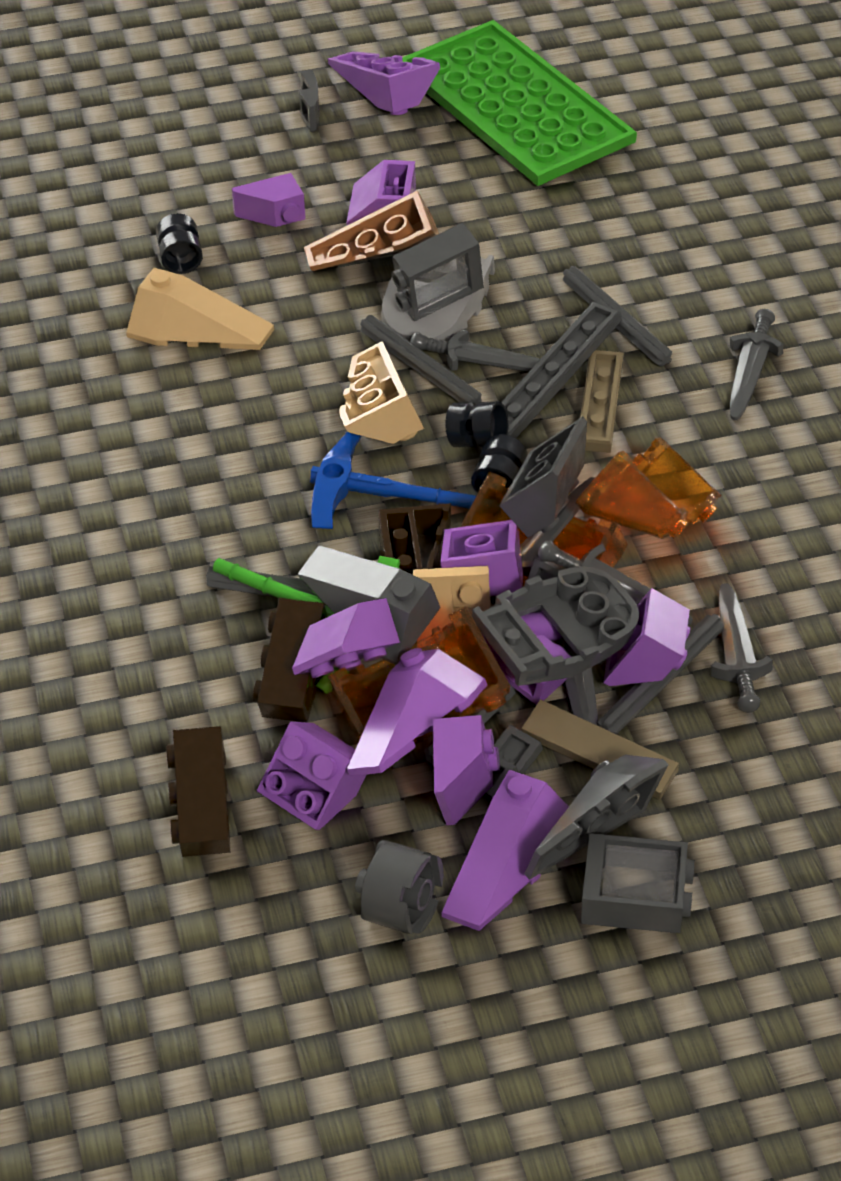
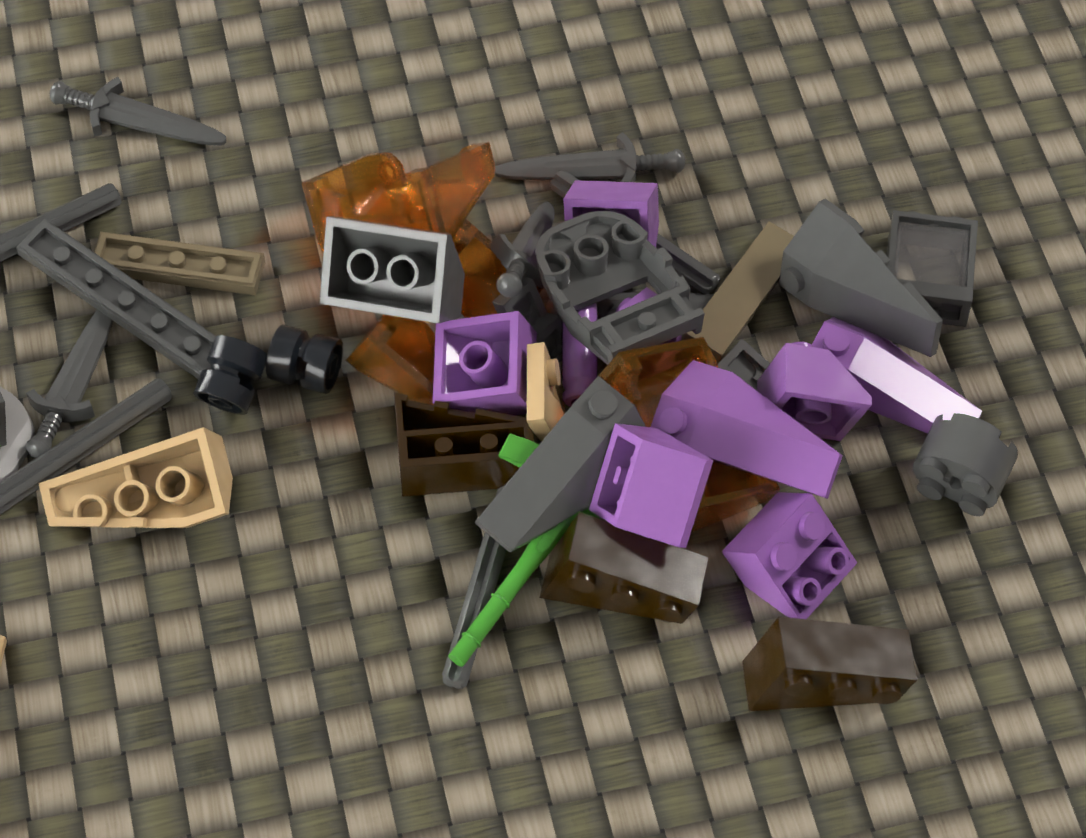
camera: 90 degrees left, 10 degrees up
blue piece [310,432,498,529] -> none

